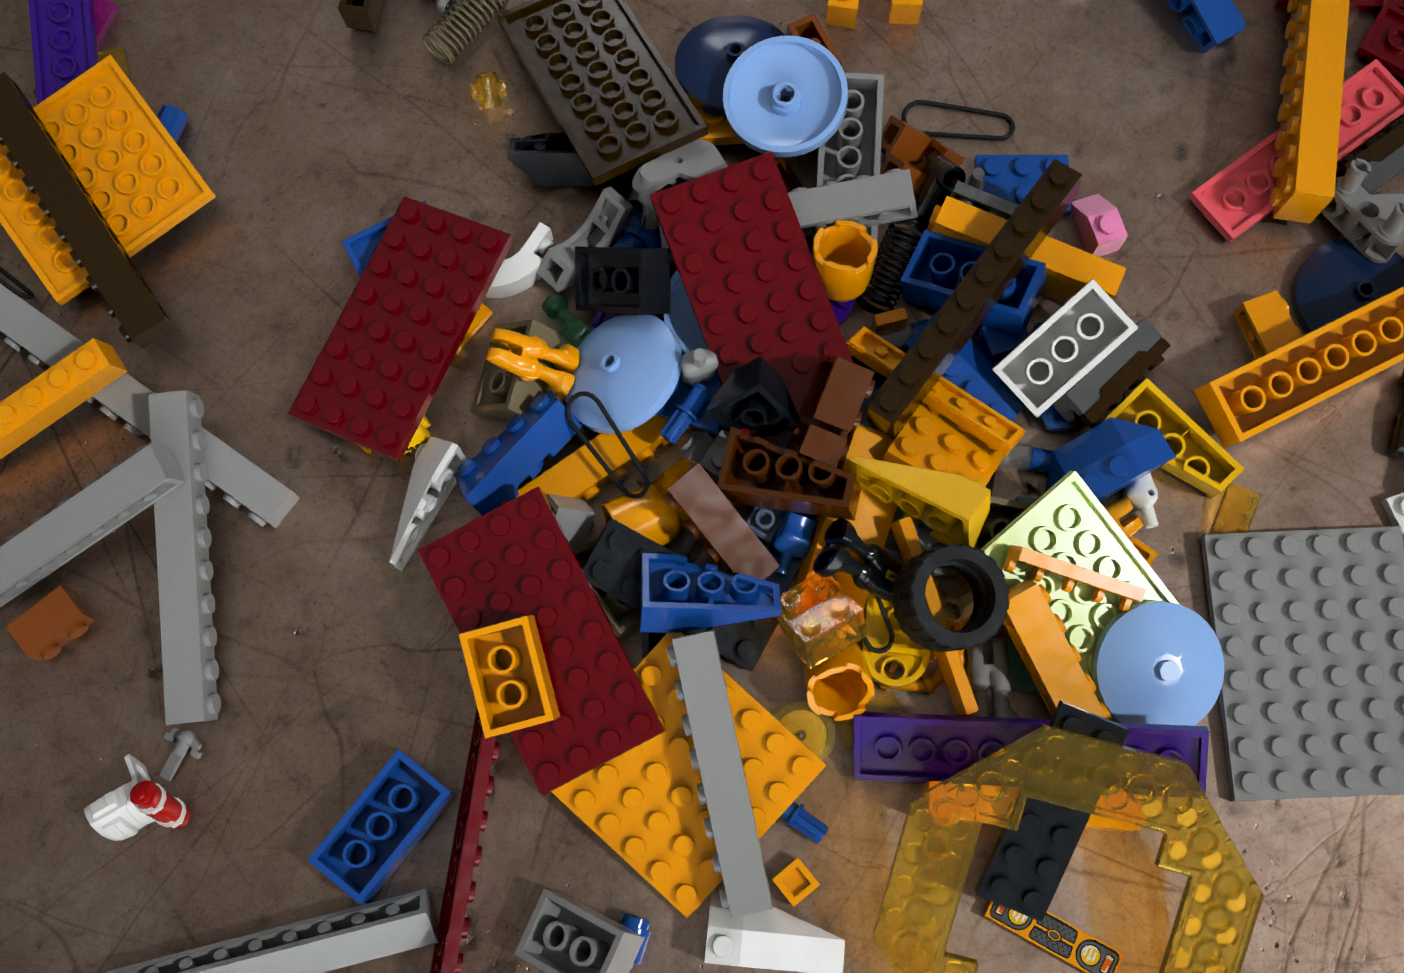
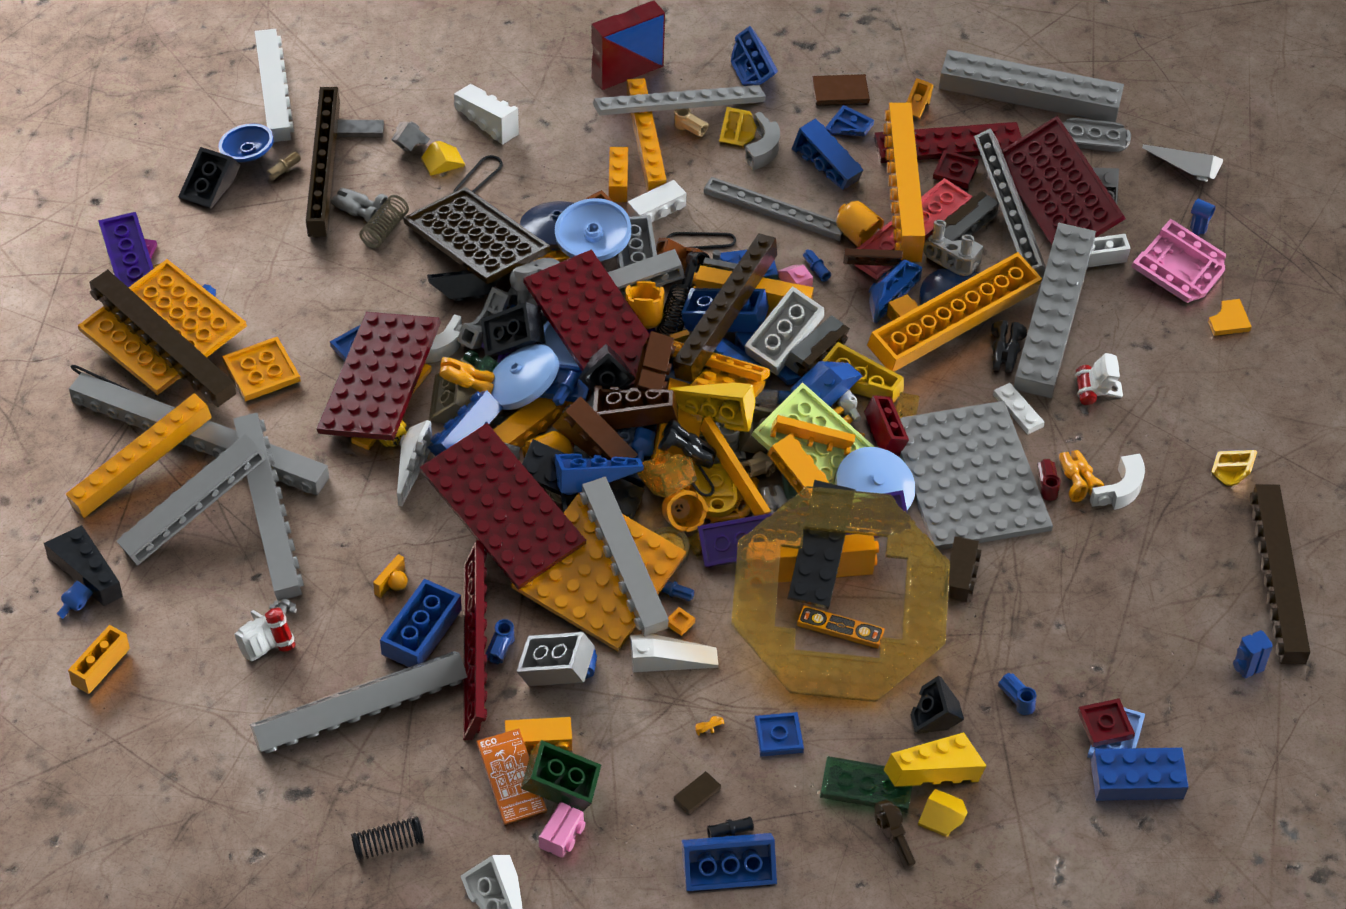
camera: 15 degrees left, 25 degrees down
dark orange brick [6,585,95,662] -> none
light orange brick [458,615,560,739] -> none
clear yellow gear [470,72,508,108] -> none
black piece [565,391,650,498] -> none
light grey piece [680,348,719,385] -> none
black tyre [891,543,1010,652] -> none
none -> light orange plate [222,336,301,402]
none -> light orange tile [373,554,408,598]
none -> blue piece [486,619,515,665]
none -> white brick [627,180,686,222]
none -> light grey tile [703,177,844,241]
none -> blue axle [803,249,831,282]
none -> light orange cylinder [836,201,884,247]
none -> reddish brown tile [843,248,903,266]
none -> dark red brick [864,395,909,457]
none -> blue wedge [869,259,923,324]
none -> dark brown brick [942,536,982,602]

